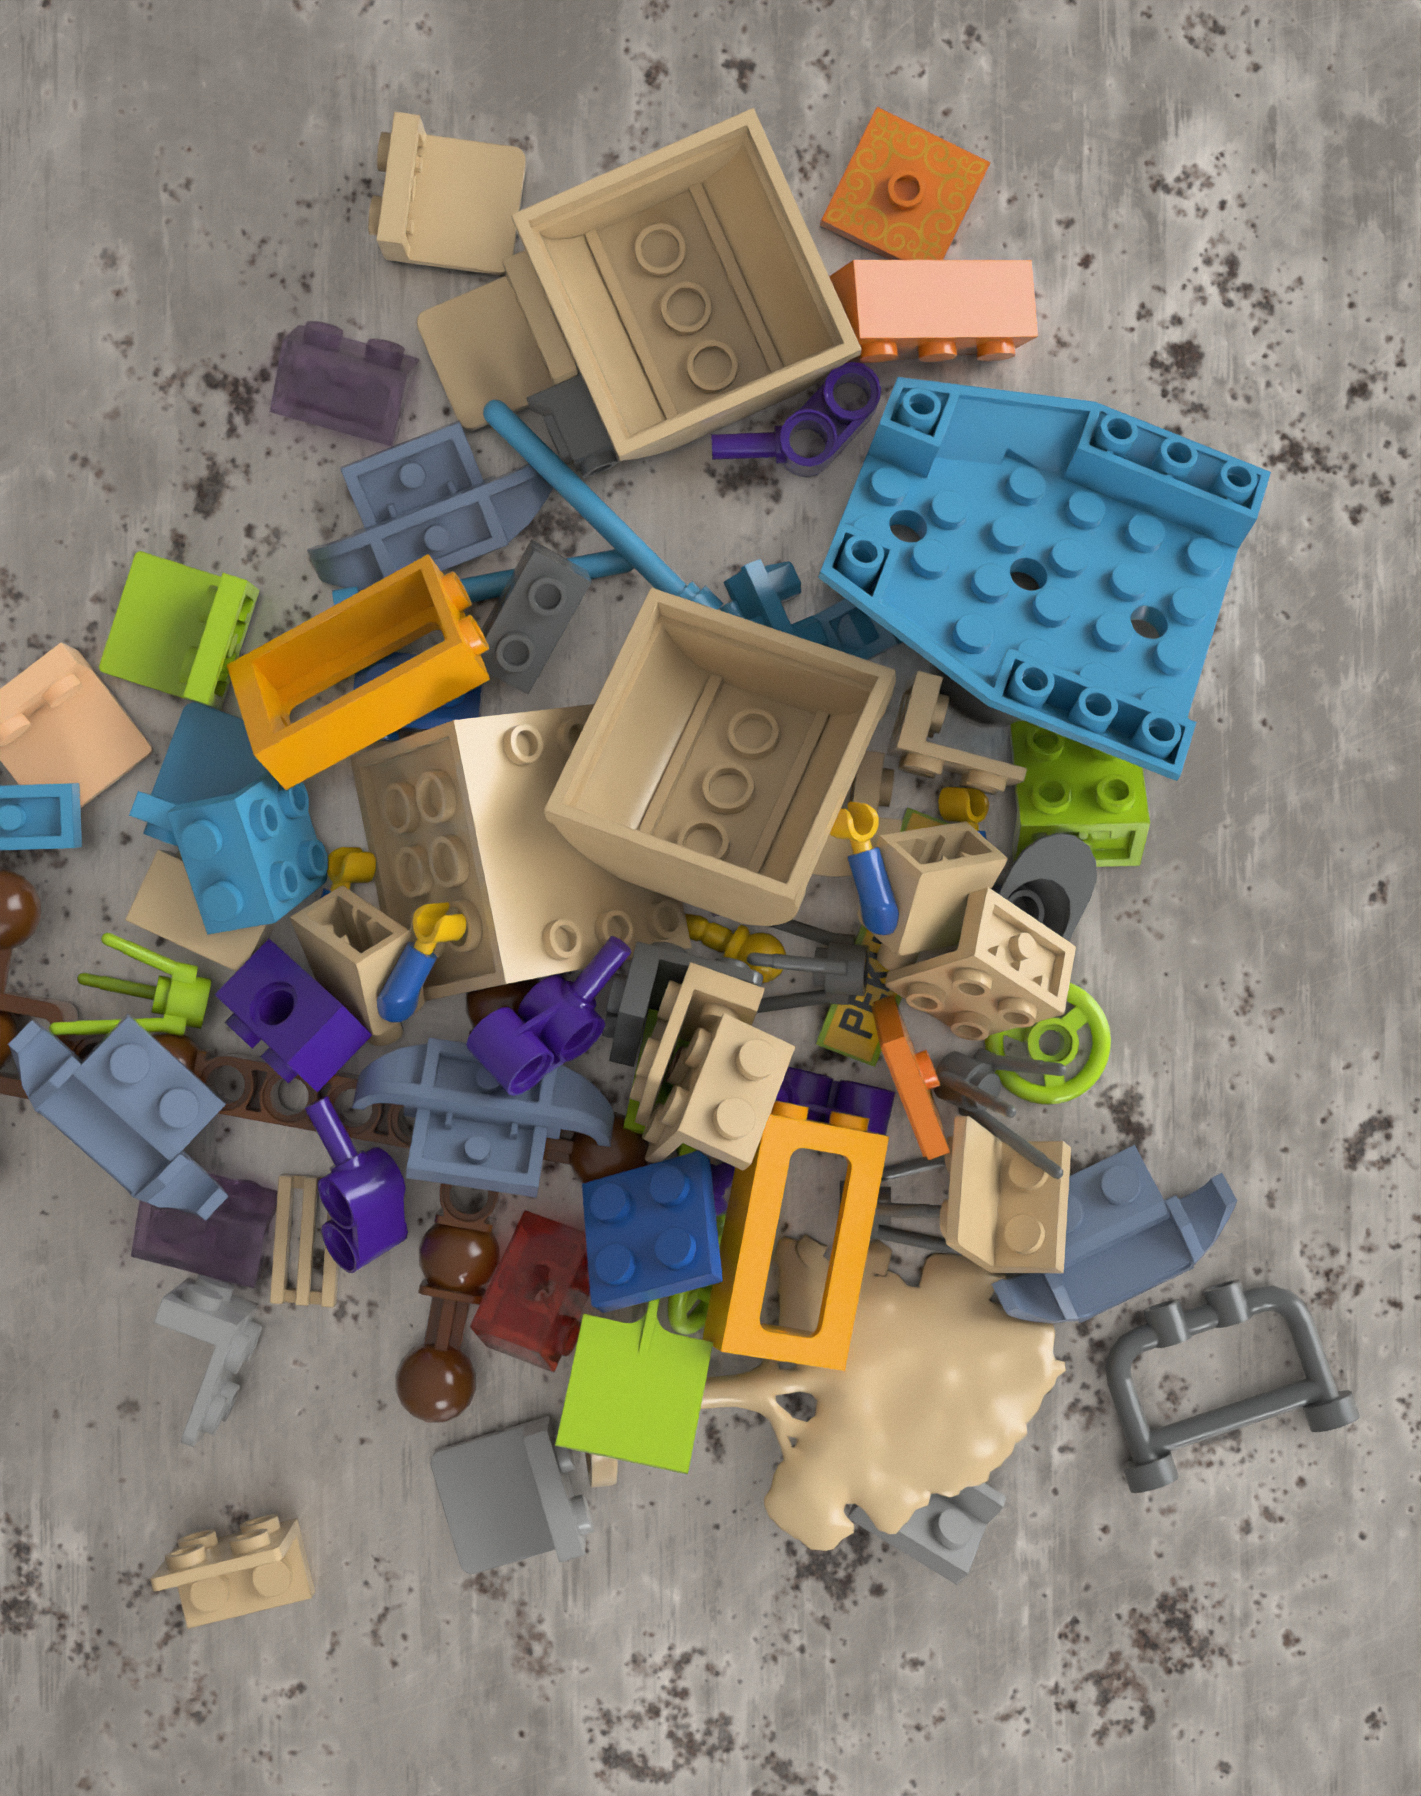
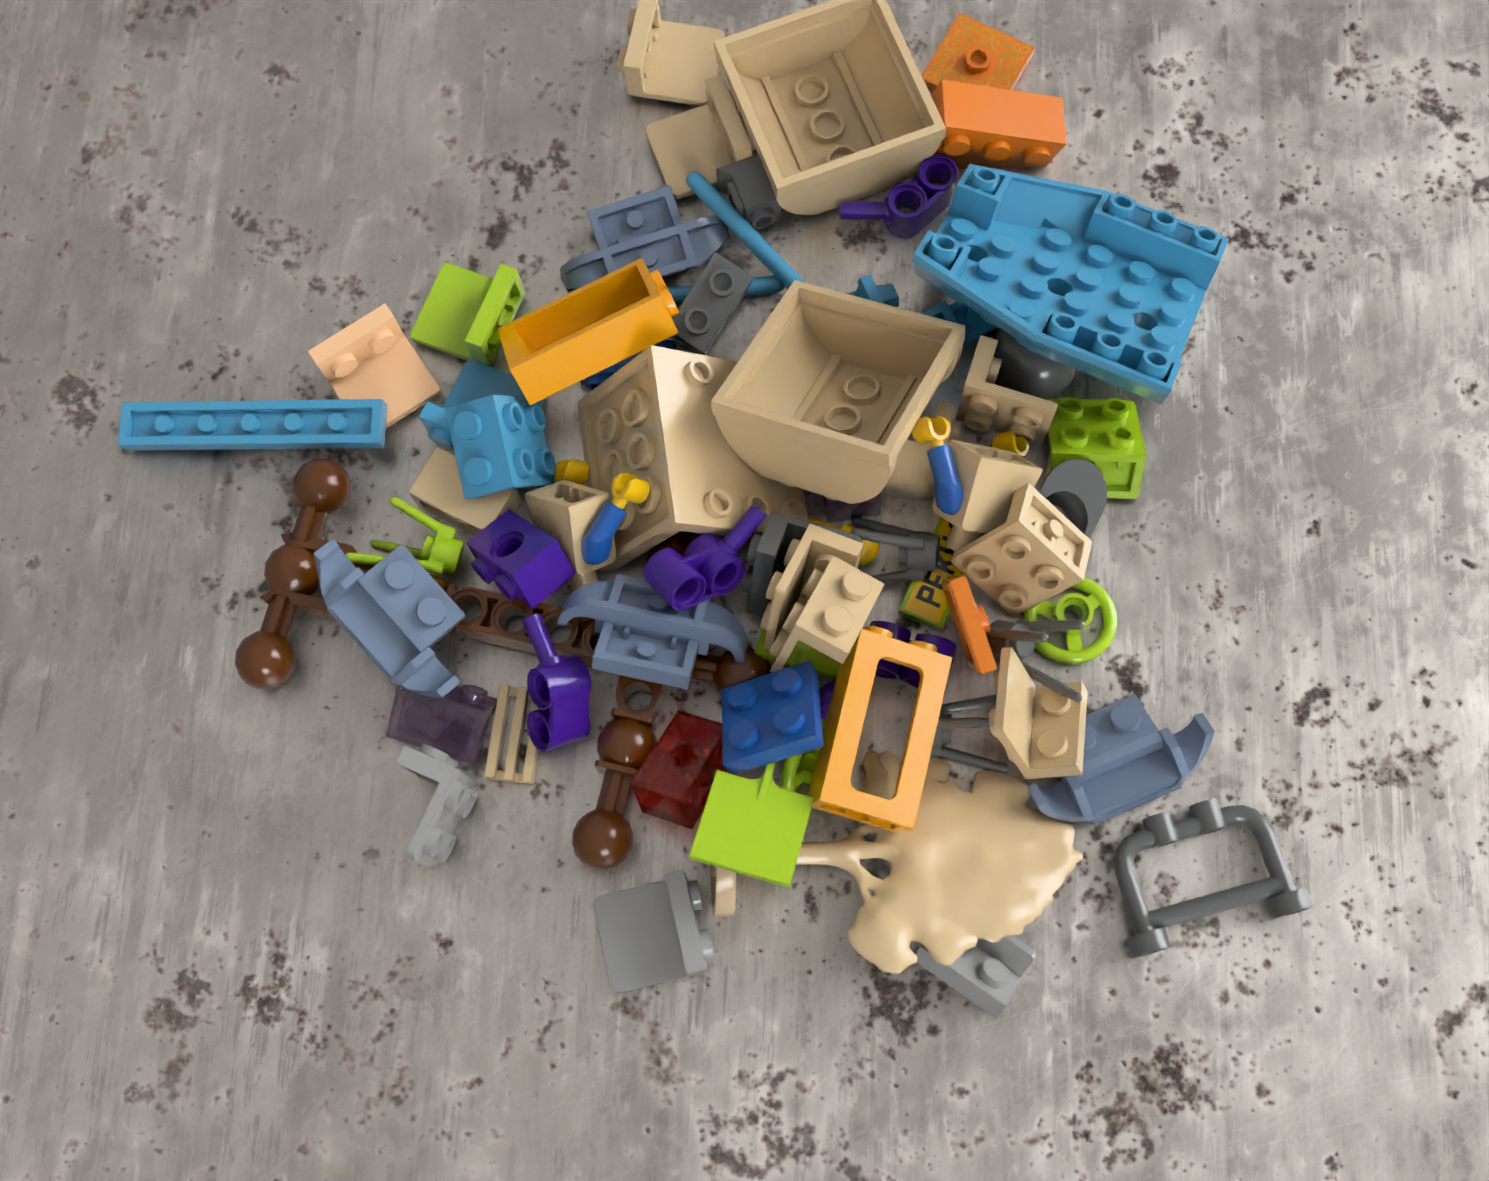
camera: 10 degrees right, 15 degrees down
tan bracket [150,1514,315,1629] -> none
clear purple bracket [269,321,420,447] -> none

